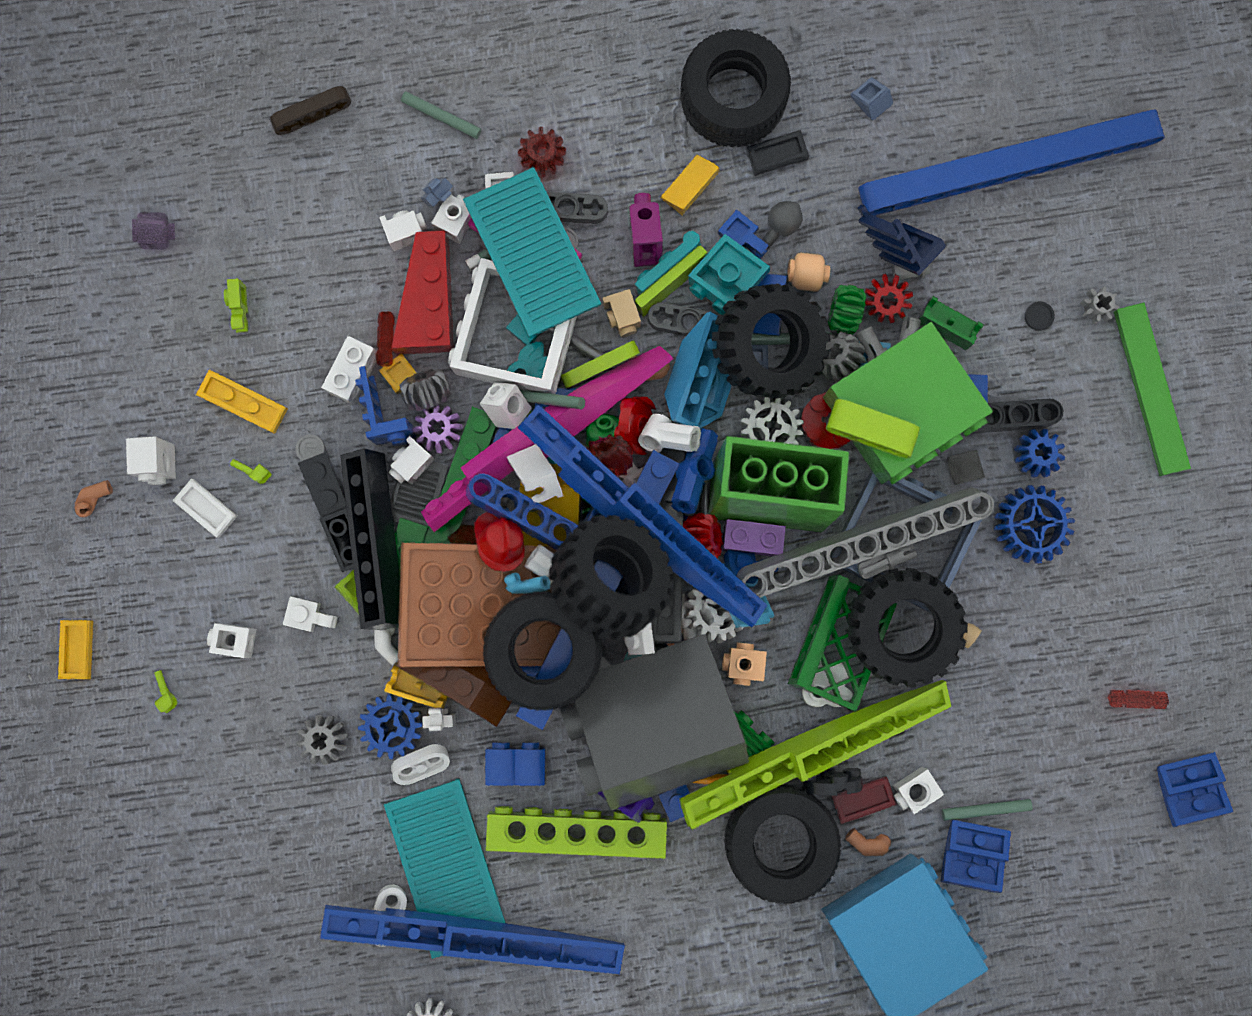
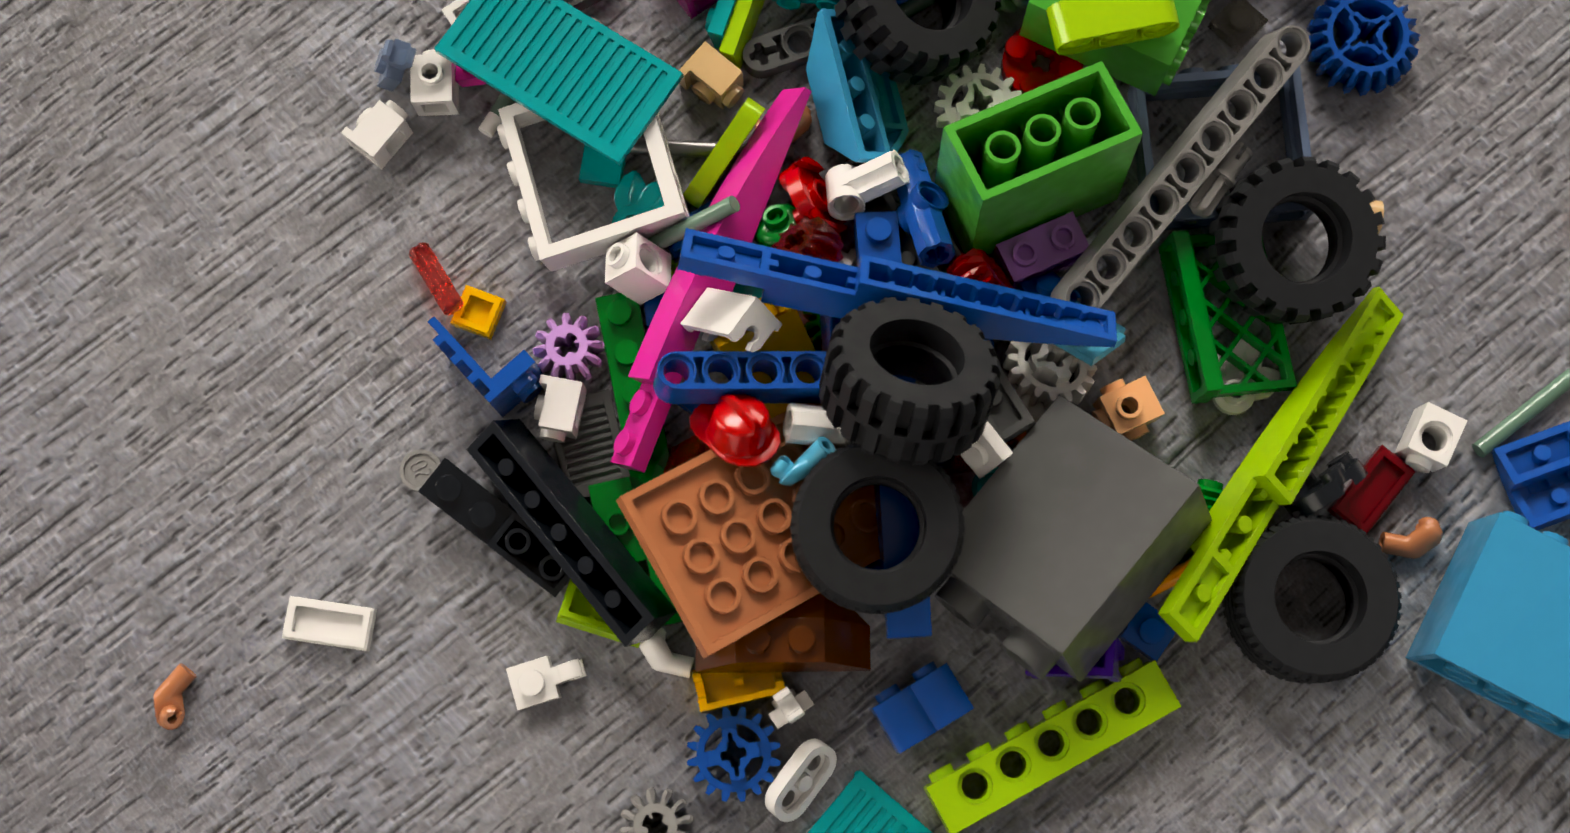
camera: 30 degrees left, 5 degrees down
white brick [126,437,176,485] -> none
clear purple head [132,212,175,250] -> none
yellow tile [196,369,288,434] -> none
white brick [207,623,257,658] -> none
lime plate [224,278,248,333] -> none
lime hand [230,459,272,484] -> none
dark brown beam [270,86,351,135] -> none
white brick [321,336,380,405] -> none
red wedge [392,231,454,355] -> none
flat silver gear [399,369,451,411] -> none

